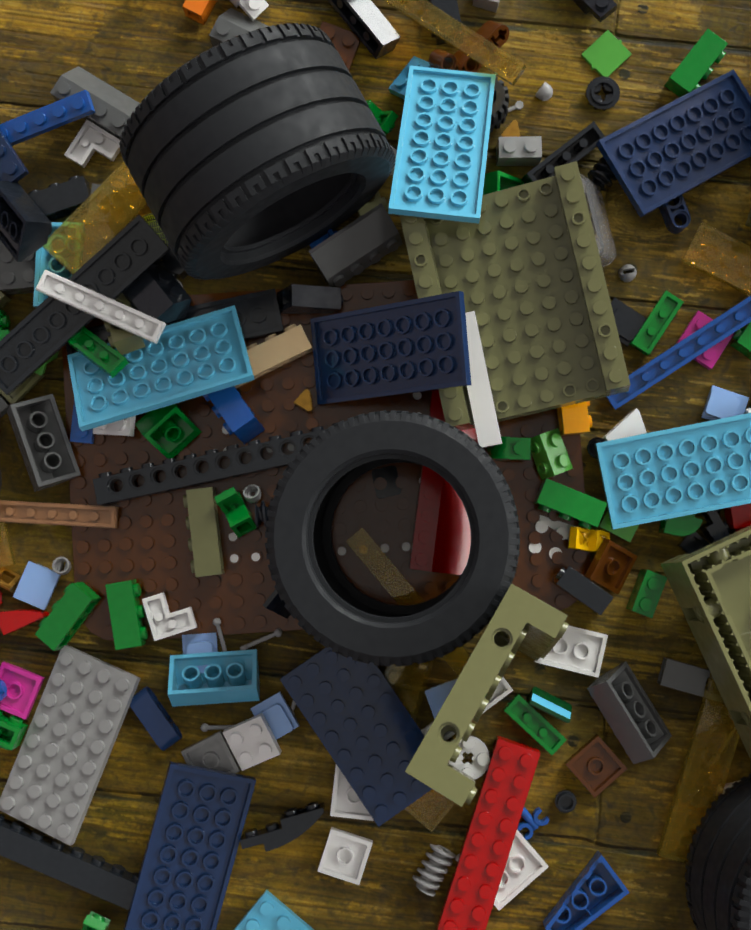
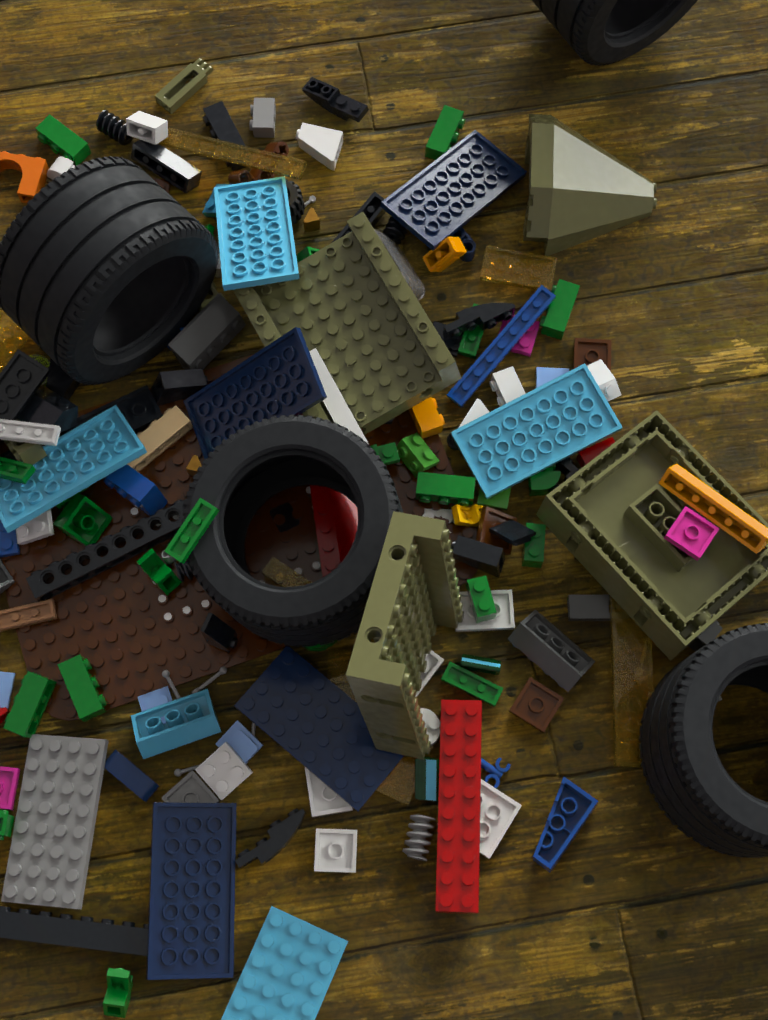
camera: 15 degrees left, 15 degrees down
light grey hinge [52,557,71,575] -> none
white plate [142,592,197,641] -> none
olive brick [183,487,225,577] -> none
light grey brick [496,136,542,166] -> none
light grey hinge [535,82,553,101] -> none
black plate [554,790,577,813] -> none
bright green piece [581,30,632,77] -> none
black gear [586,76,620,111] -> none
light grey hinge [618,264,637,282] -> none
none -> green plate [164,498,219,564]
none -> white slope [296,123,343,171]
none -> slope [415,757,439,801]
none -> light orange brick [423,236,467,272]
none -> black slope [443,303,515,341]
none -> green brick [466,575,497,623]
none -> black piece [489,520,536,546]
none -> white brick [490,366,526,407]

